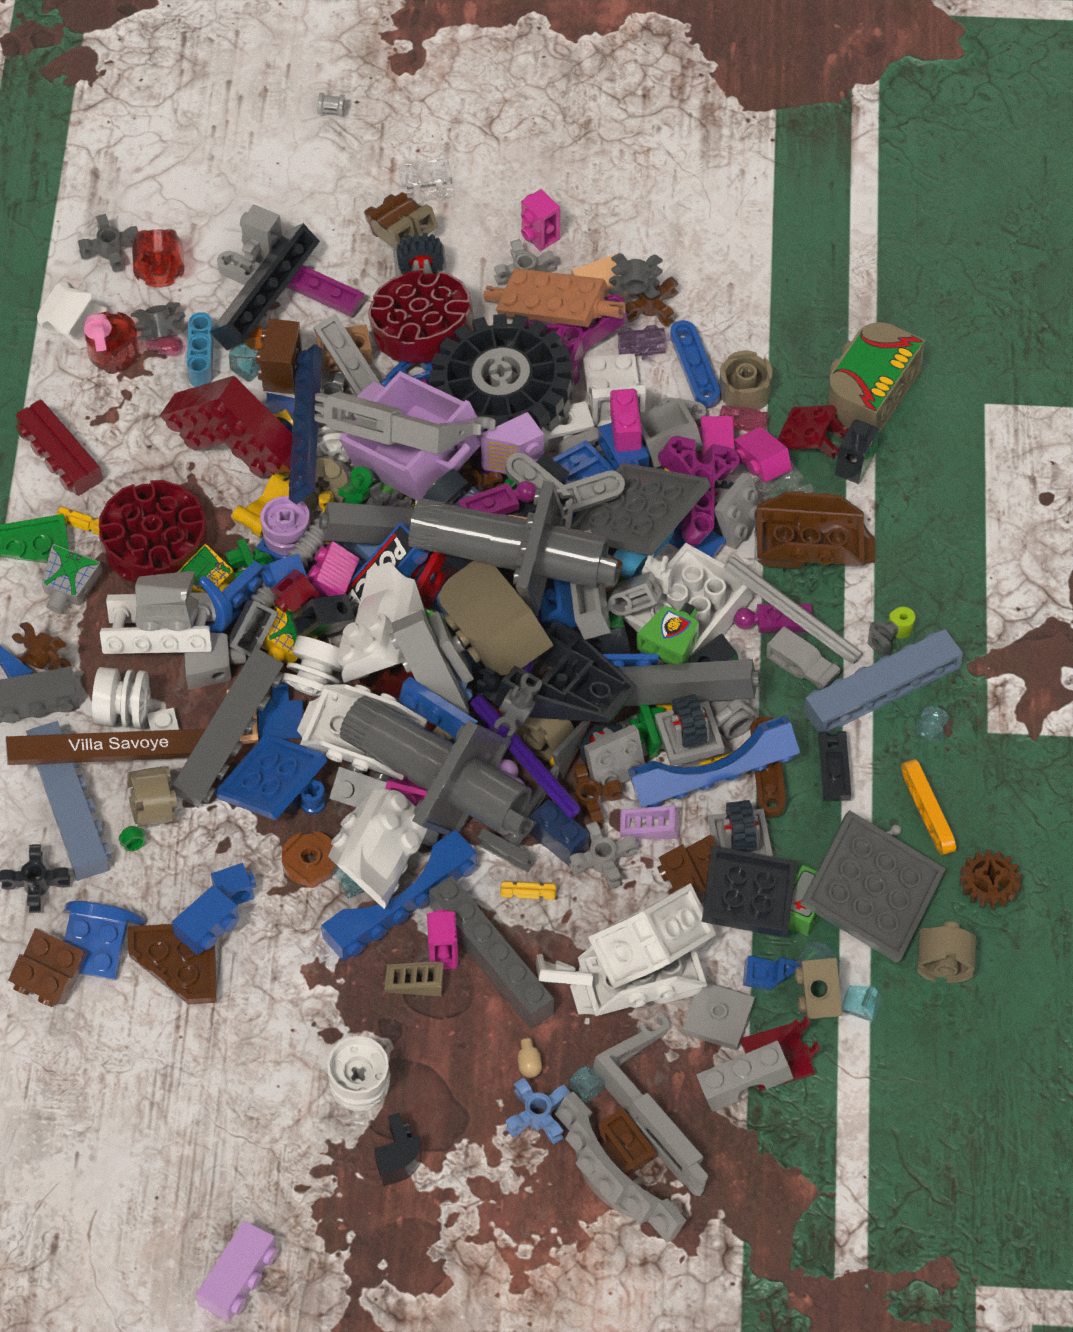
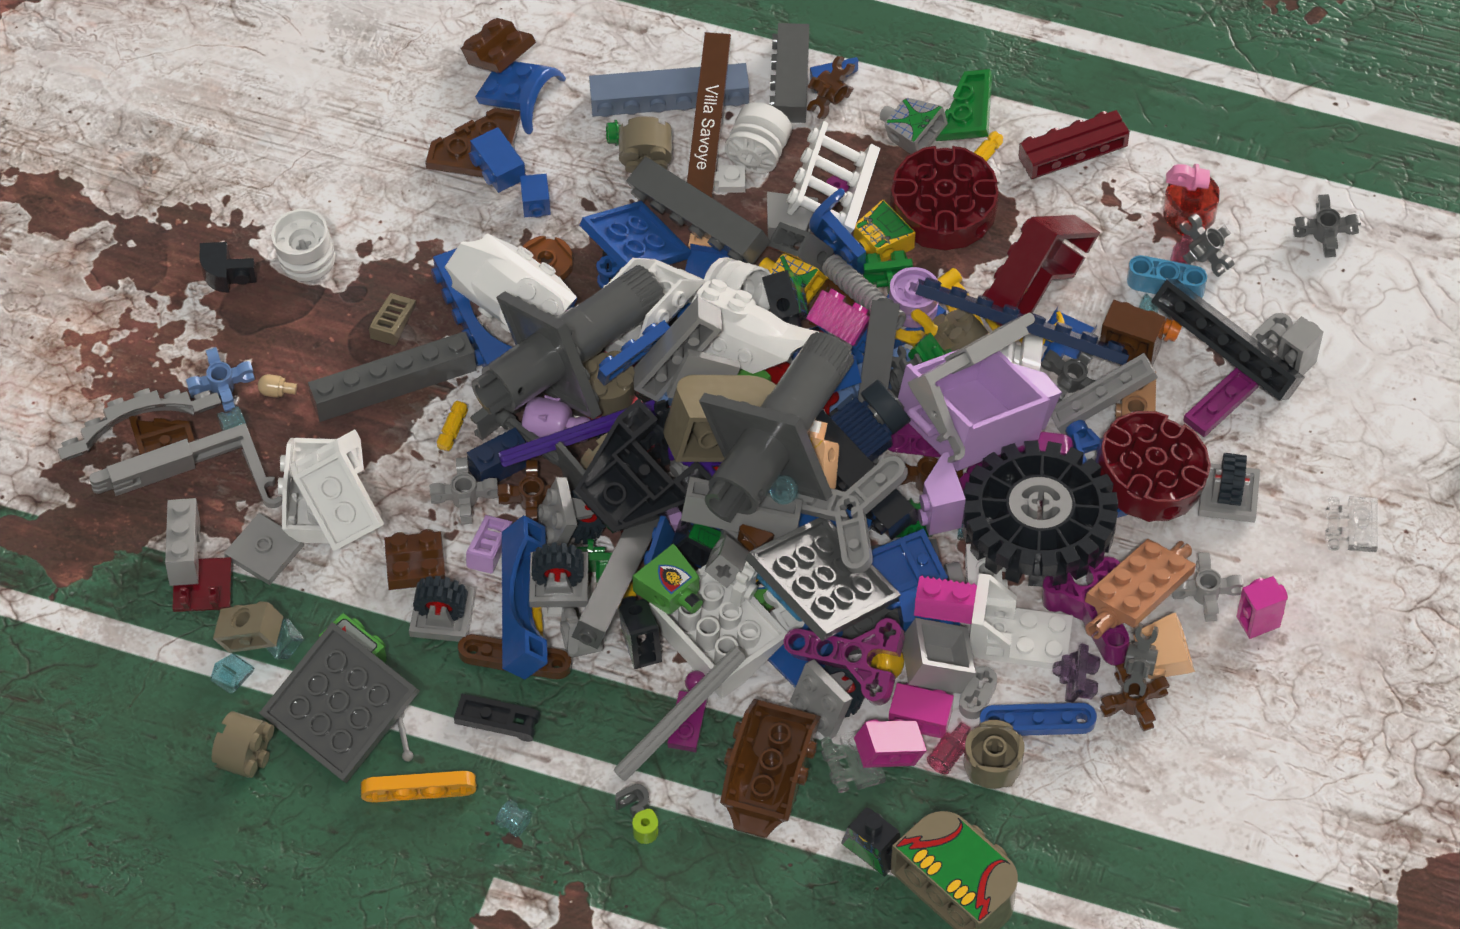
camera: 105 degrees right, 0 degrees up
black pin [0,844,70,913] -> none
white piece [37,281,107,349] -> none
clear red brick [132,229,185,288] -> none
light grey piece [135,571,198,631] -> none
lavender brick [196,1220,278,1322] -> none
blue brick [261,553,308,590] -> none
dark red brick [270,569,320,613] -> none
hips [364,192,438,249] -> none
dark pink brick [427,909,458,969] -> none
magenta plate [458,481,537,515] -> none
dark grey pin [493,673,542,740] -> none
white tile [536,954,593,986] -> none
black plate [701,845,796,938] -> none
blue slope [743,955,799,990] -> none
light grey piece [766,627,840,690] -> none
dark red plate [777,405,849,459] -> none
sand blue brick [804,629,963,734] -> none
reddish brown gear [959,849,1022,910] -> none

